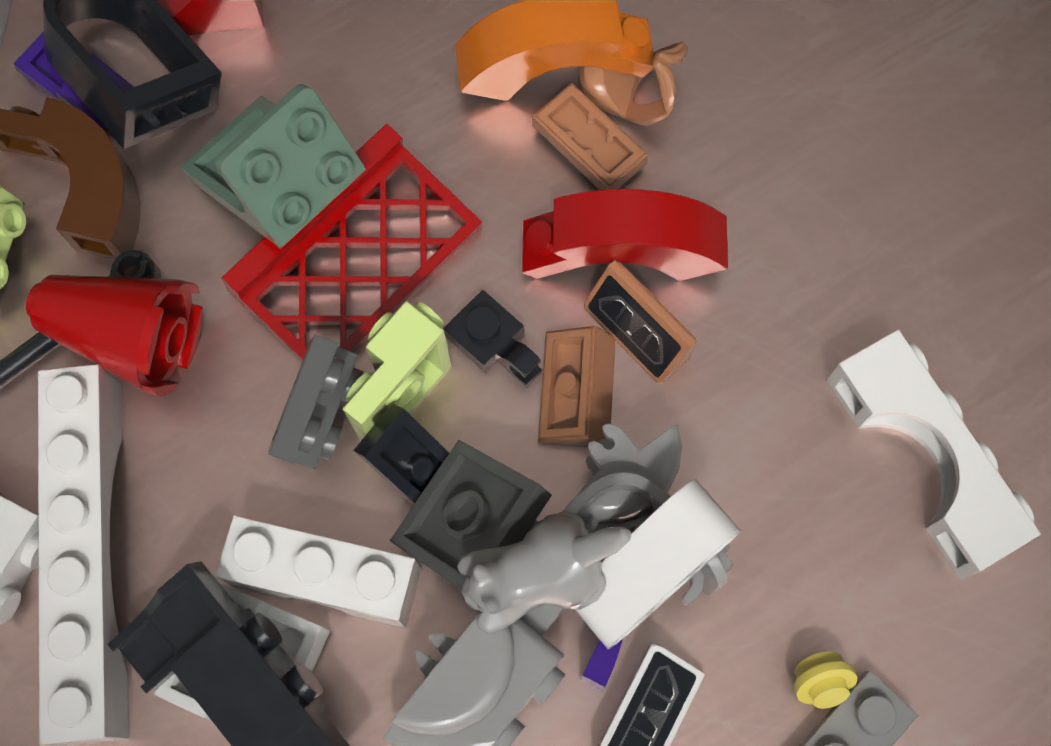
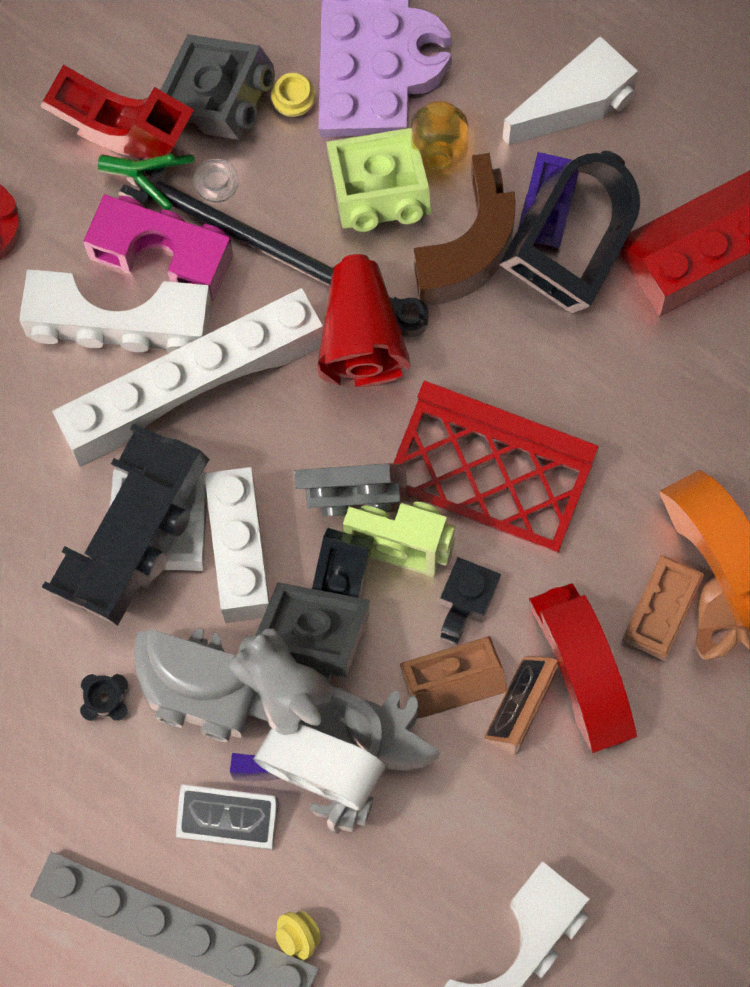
camera: 70 degrees right, 0 degrees up
sand green bracket [180,84,366,249] -> none

